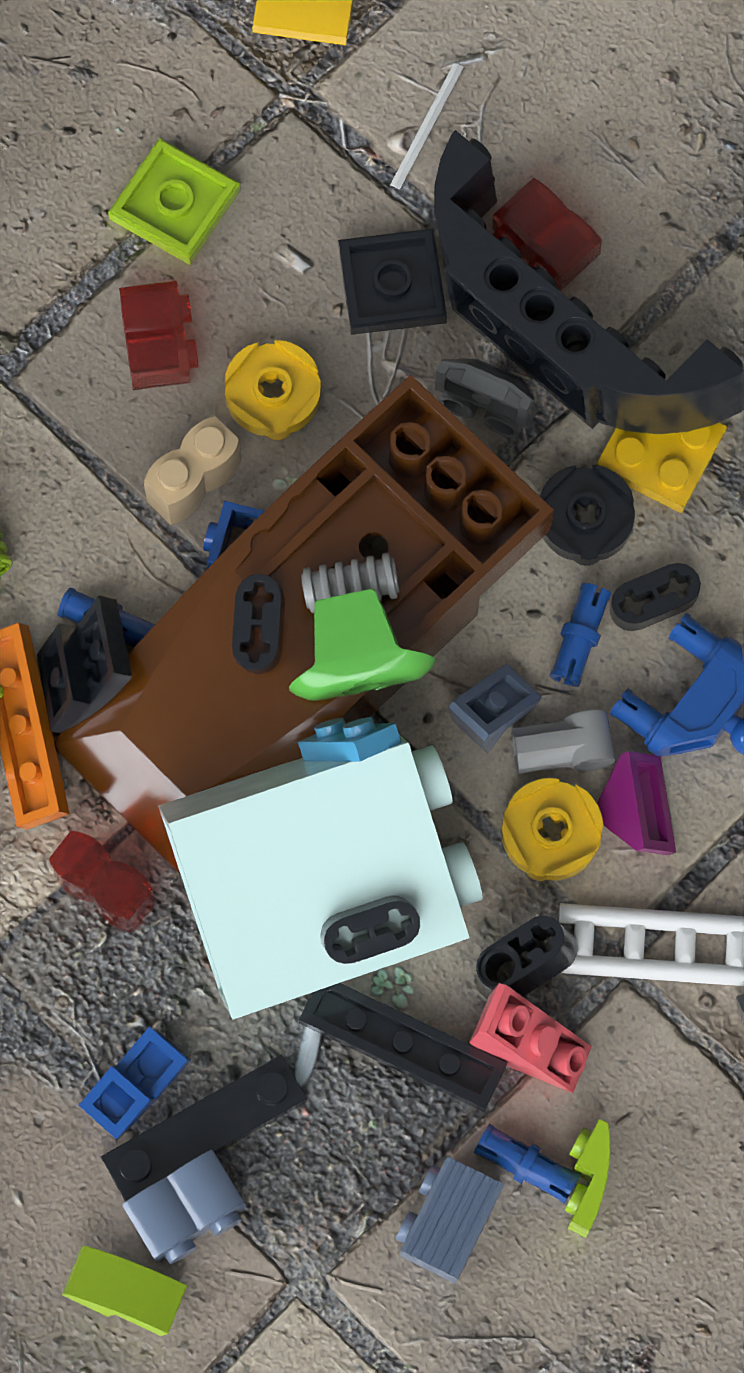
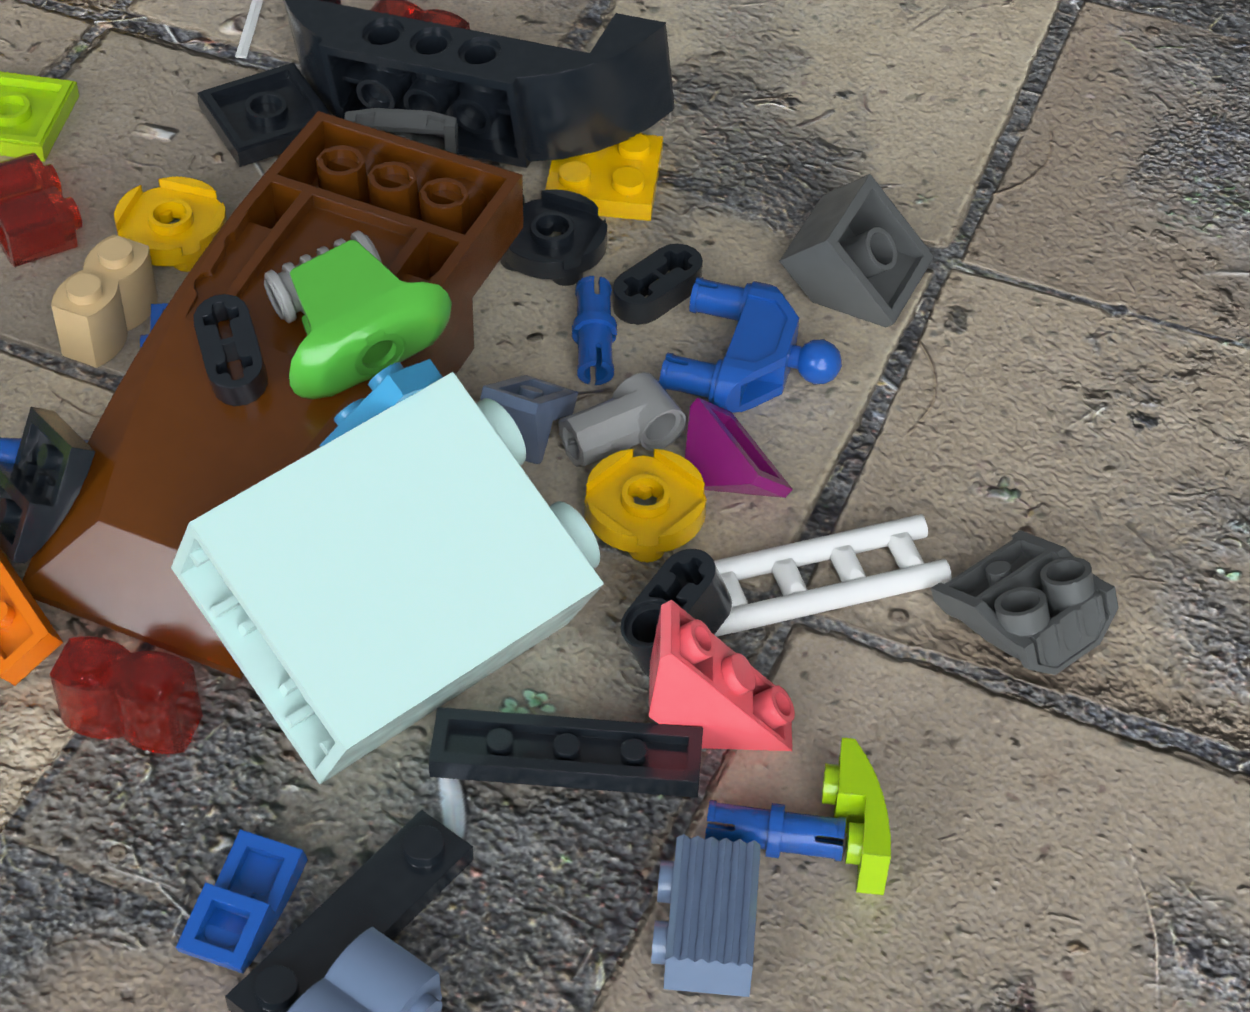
camera: 20 degrees left, 25 degrees down
black beam [320,896,420,964] -> none

